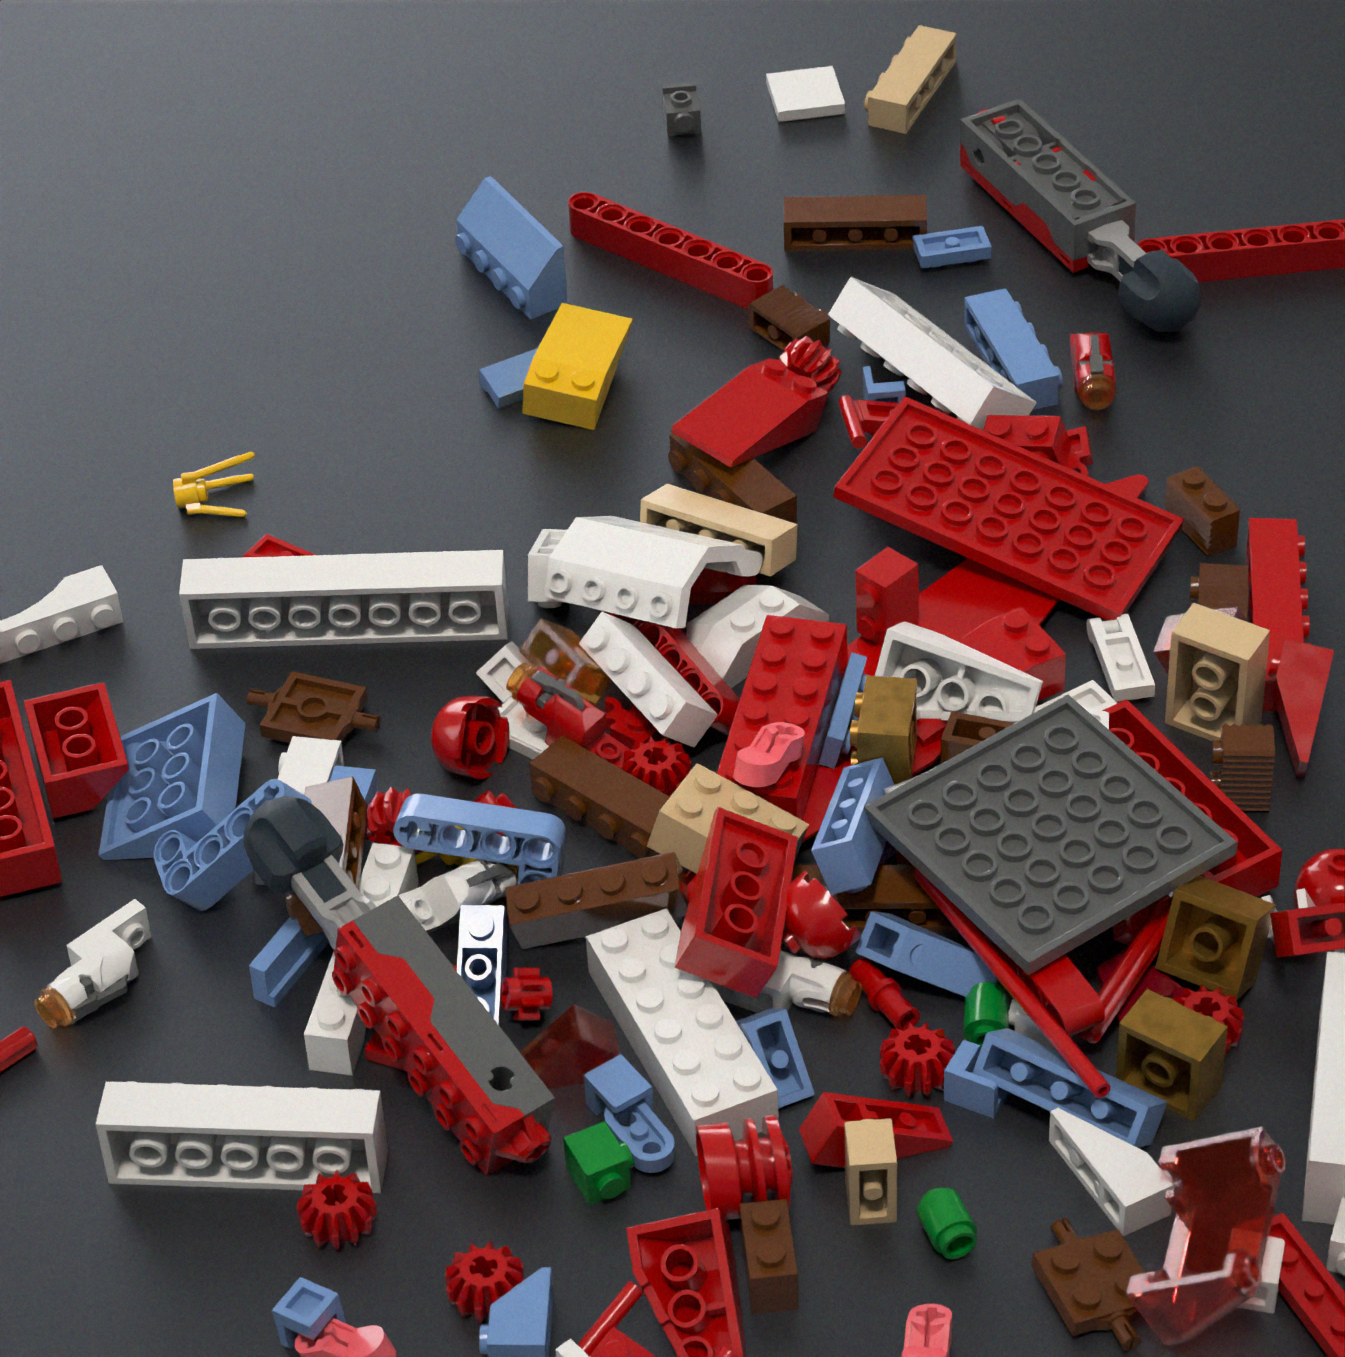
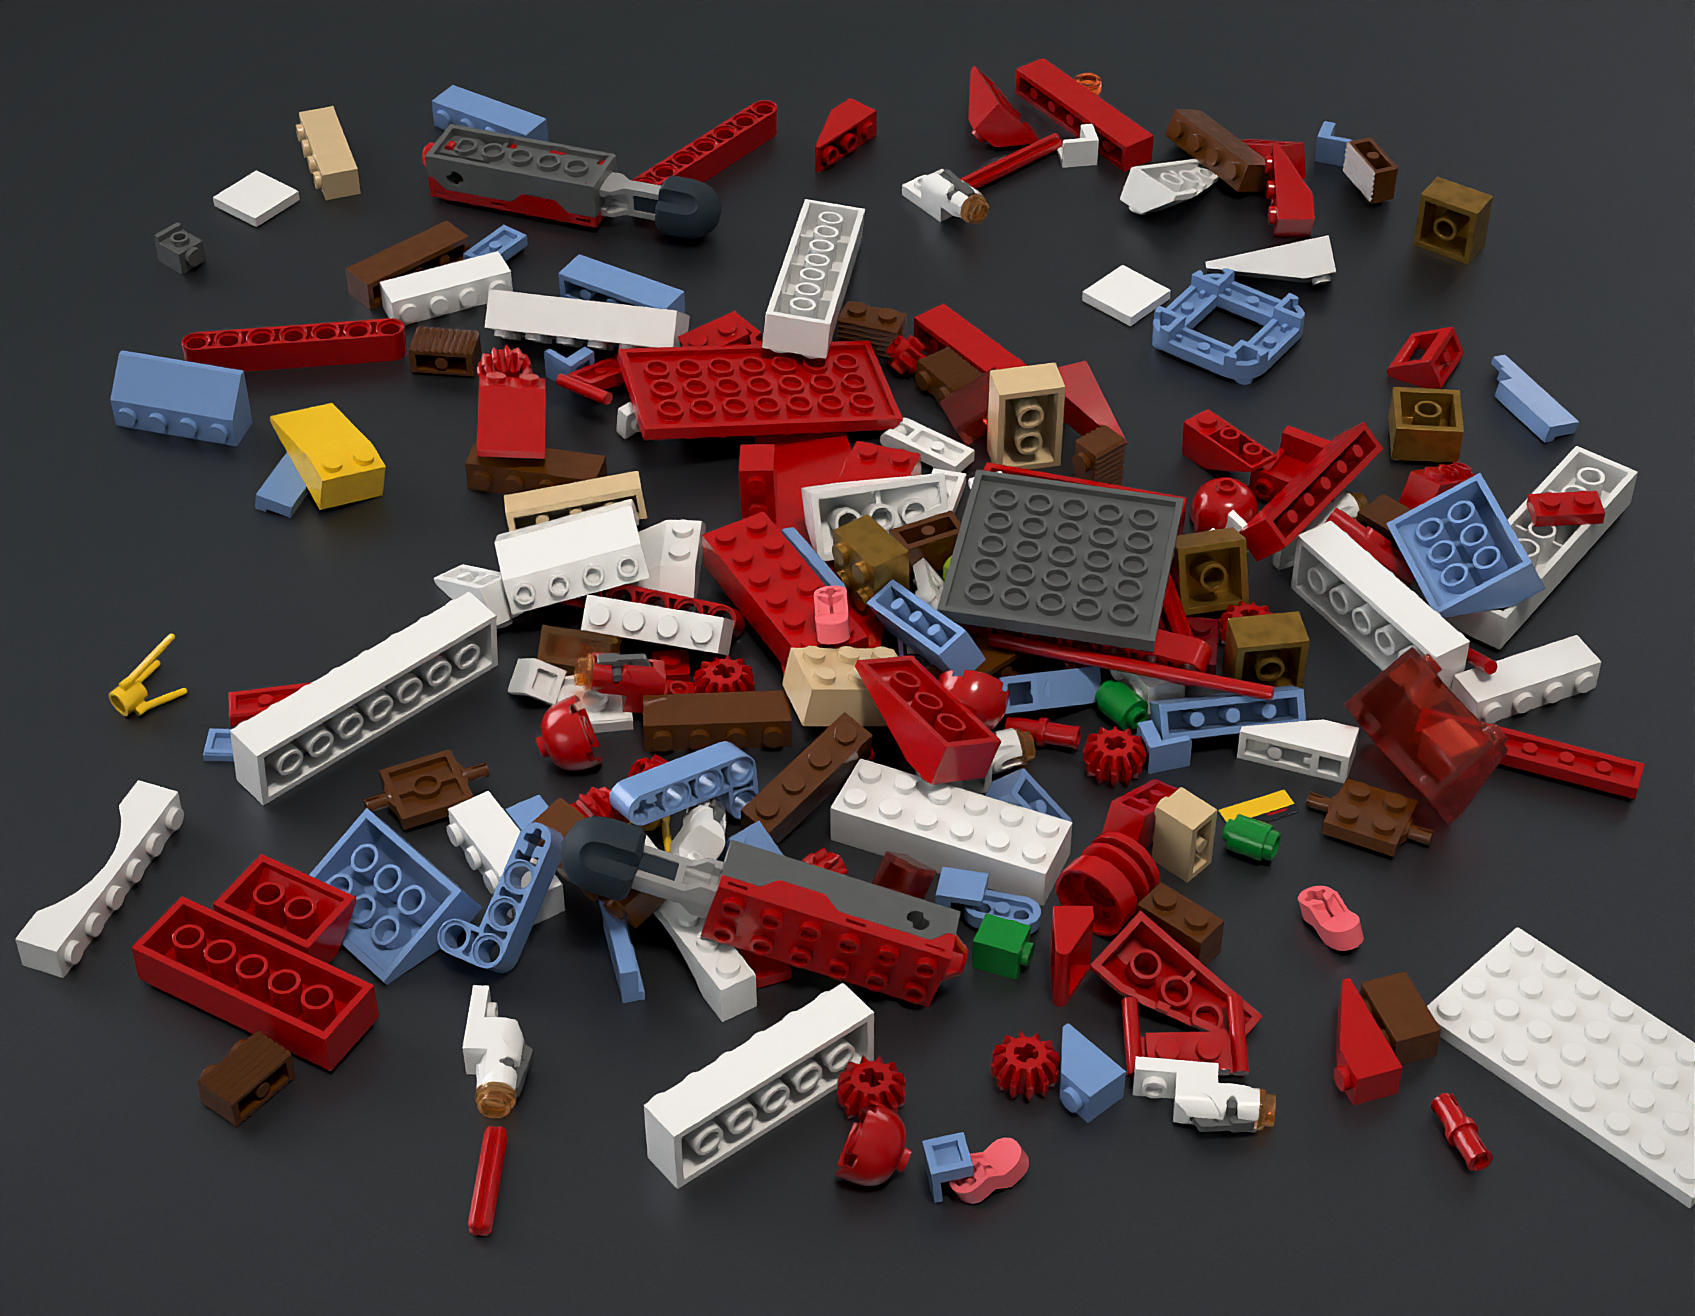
camera: 45 degrees left, 0 degrees up
plate [1070,332,1116,410] -> none
none -> white brick [380,251,513,325]
none -> medium blue brick [432,85,549,142]
none -> white brick [762,199,865,359]
none -> red cylinder [835,1099,912,1186]
none -> red gear [886,334,926,375]
none -> red tile [1049,906,1094,1007]
none -> yellow sticker [1218,789,1300,822]

